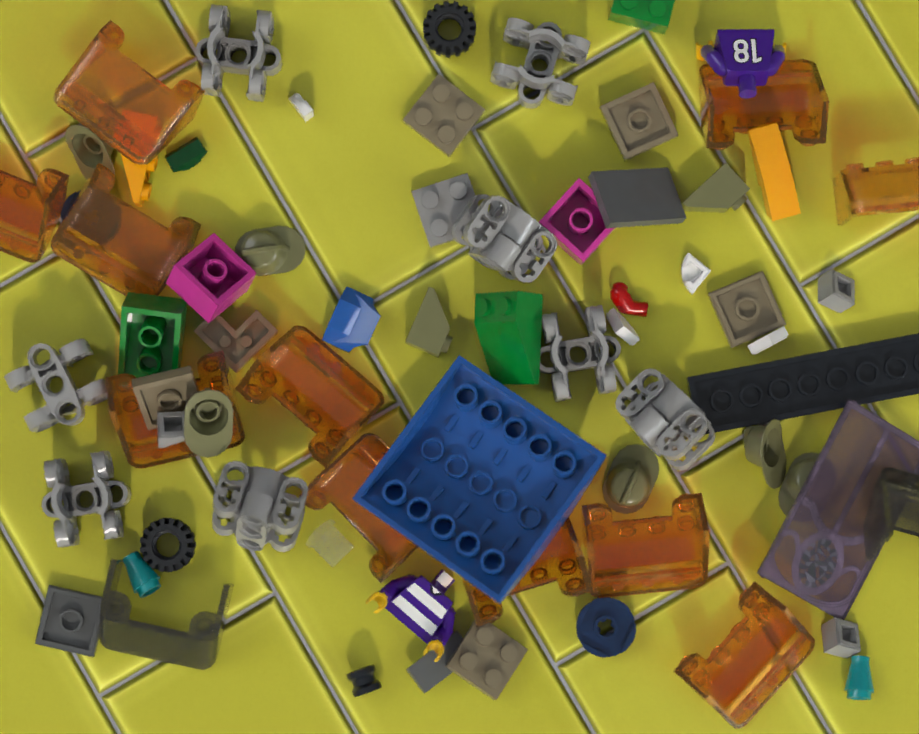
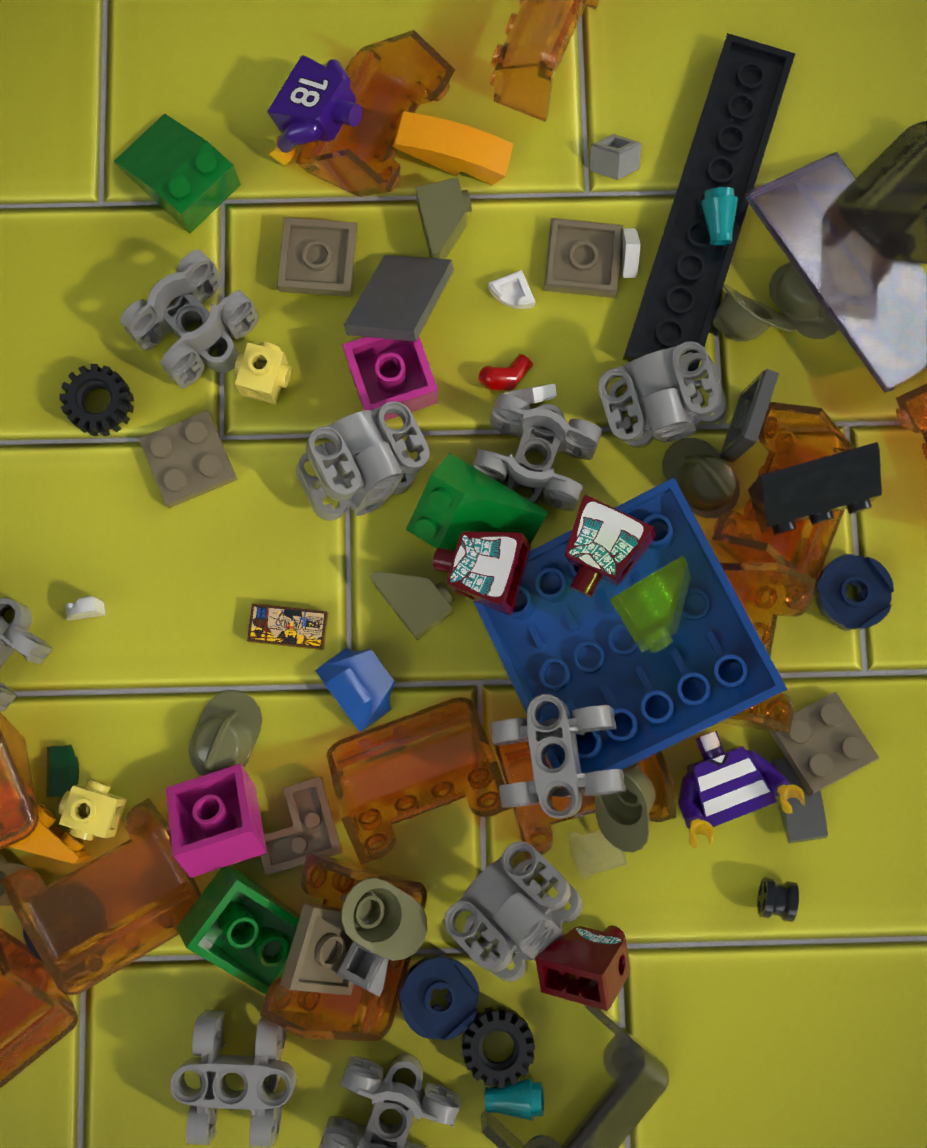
camera: 55 degrees left, 5 degrees down
light grey plate [412,173,479,248] -> none
none -> light yellow brick [59,780,127,841]
none -> light yellow brick [234,342,291,405]
none -> tile [247,604,329,650]
none -> dark blue plate [398,954,479,1040]
none -> torso [433,531,531,616]
none -> light grey piece [490,694,626,818]
none -> dark red torso [535,925,630,1011]
none -> torso [565,495,656,598]
none -> olive piece [595,762,656,853]
none -> clear neon green slope [610,556,691,653]
none -> teal cone [701,187,738,246]
none -> dark grey tile [720,369,779,463]
none -> black slope [748,442,882,536]

